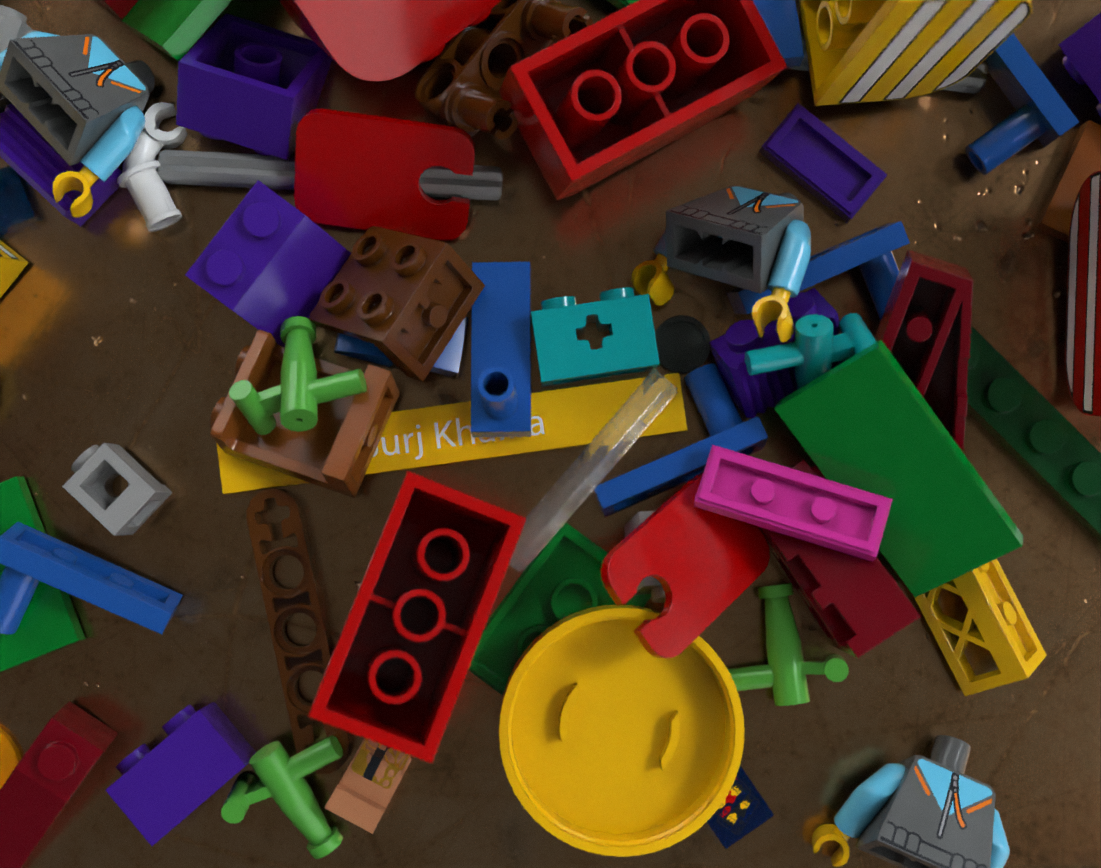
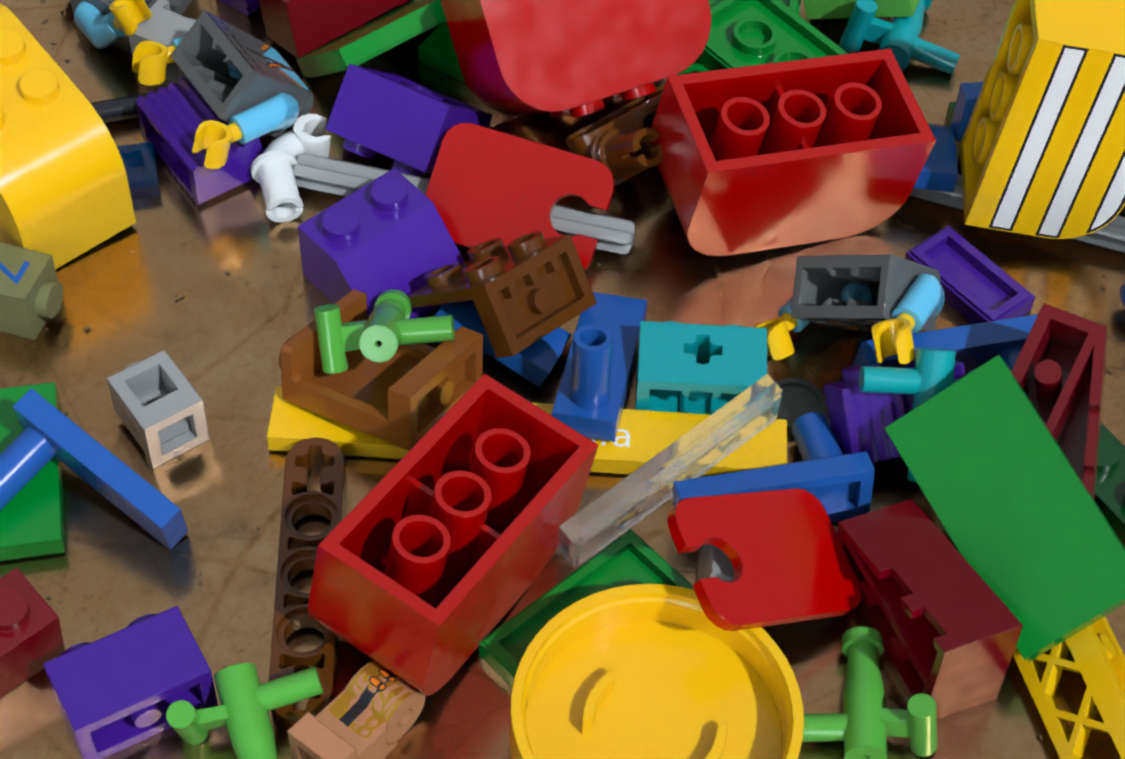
camera: 10 degrees right, 35 degrees down
dark pink tile [694,444,893,562] -> none

